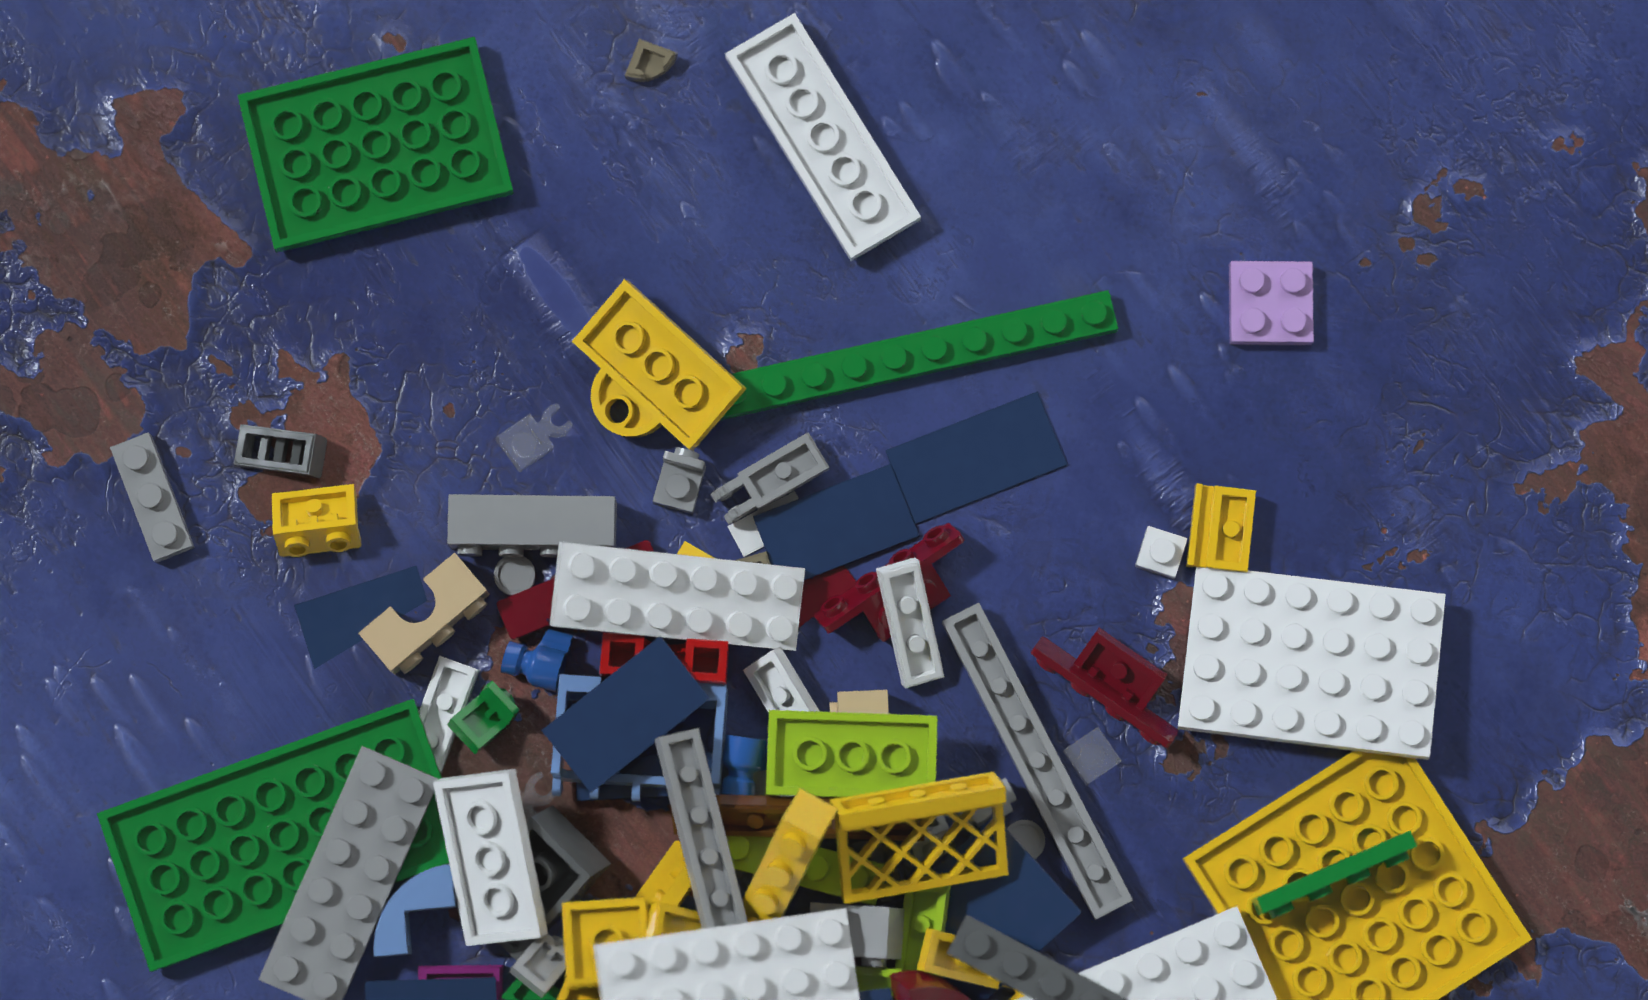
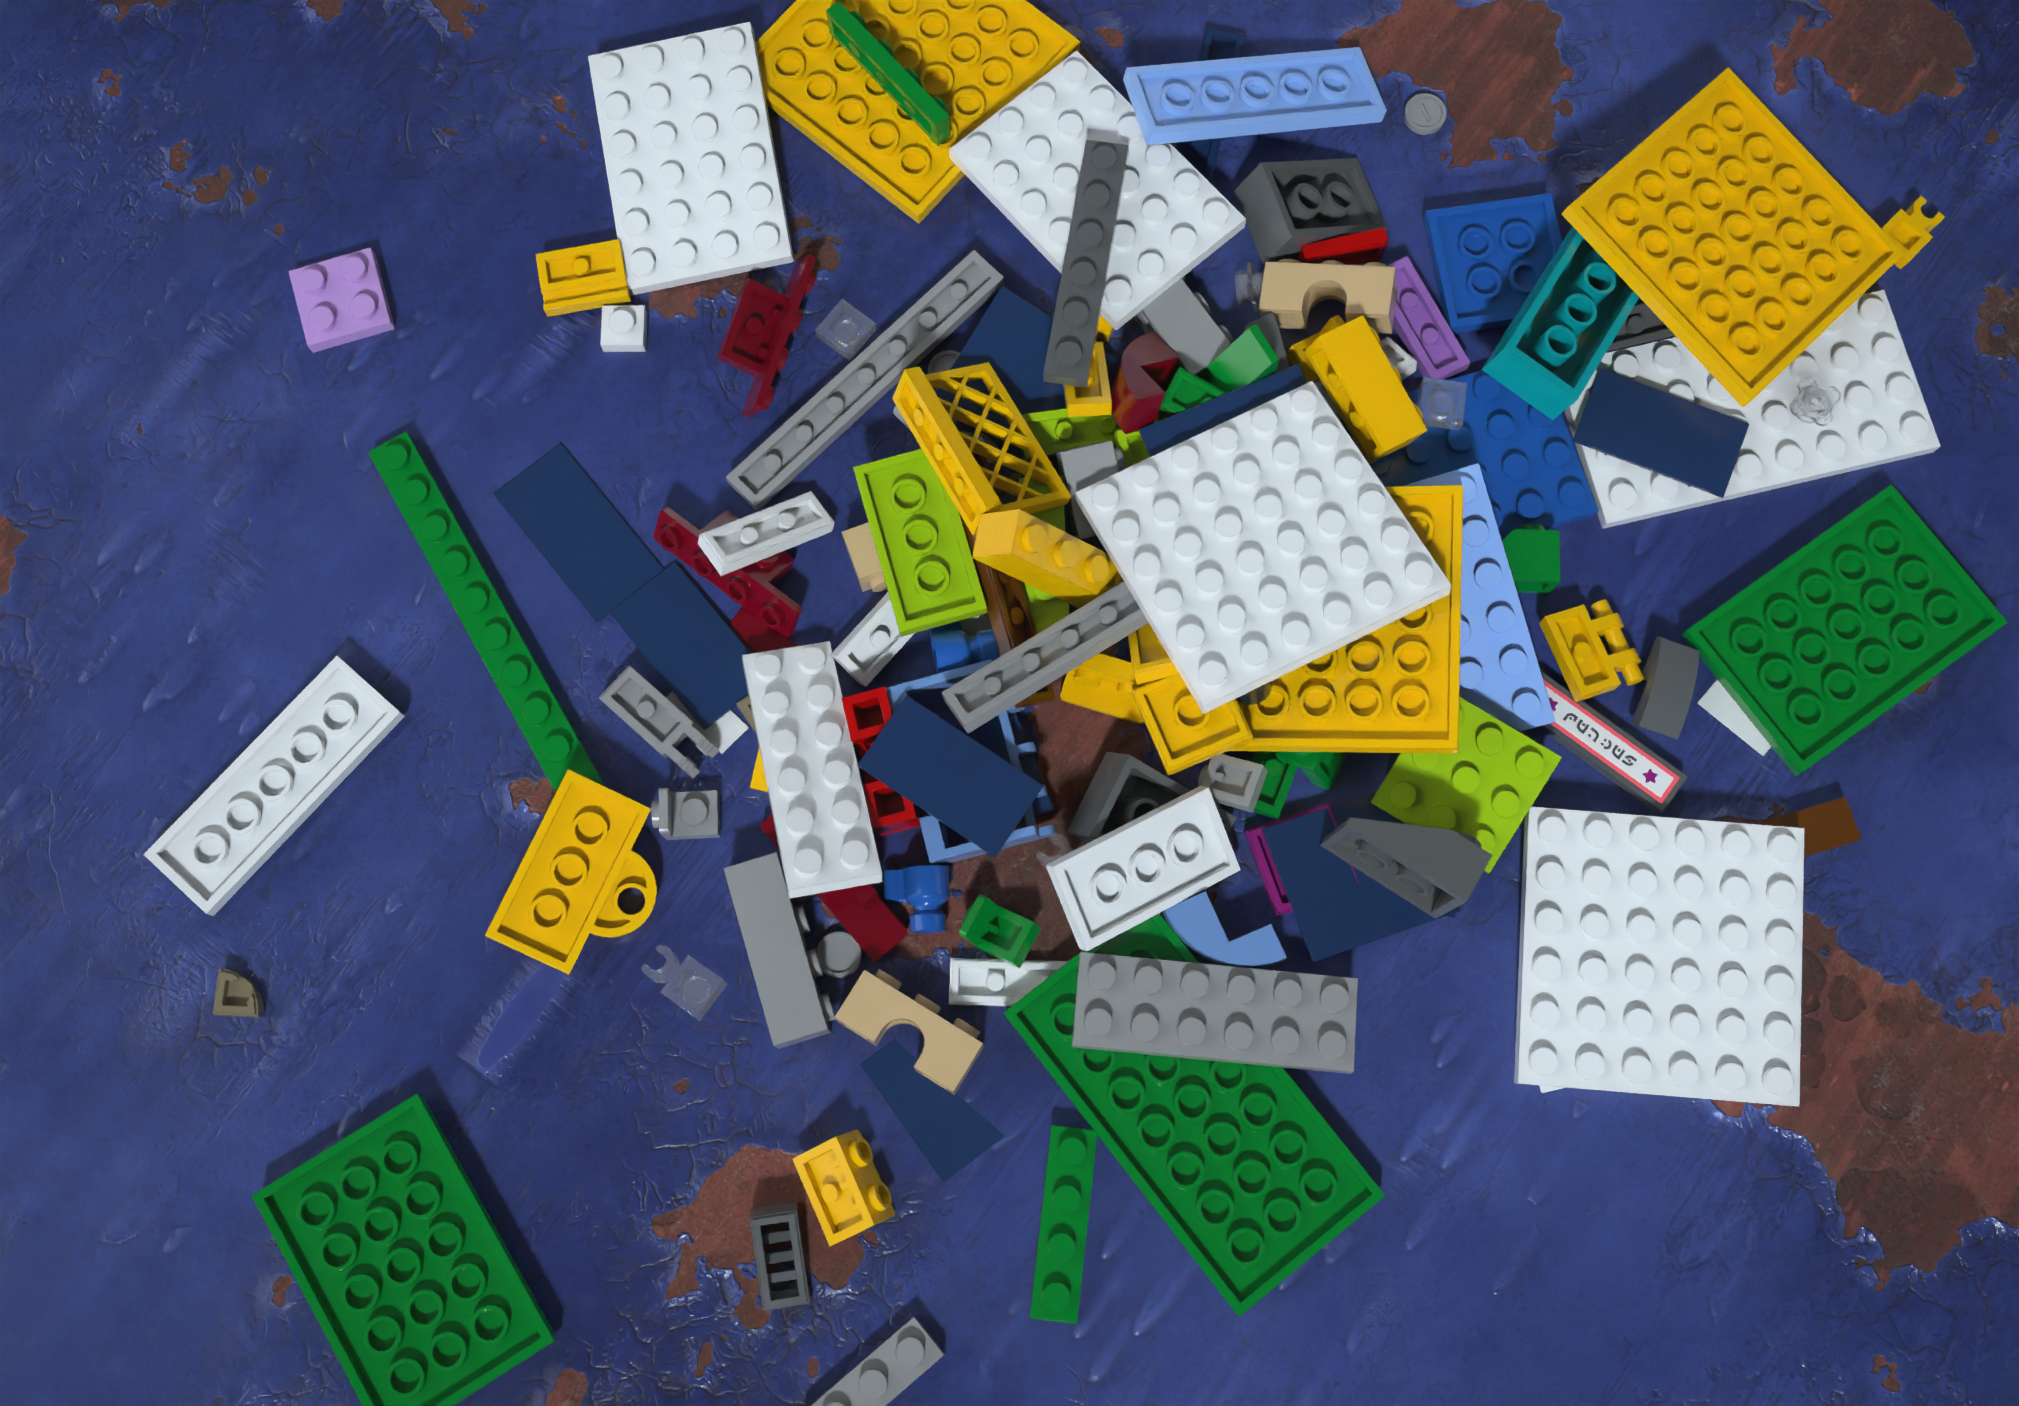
camera: 105 degrees left, 5 degrees down
none -> green plate [1030,1125,1097,1324]

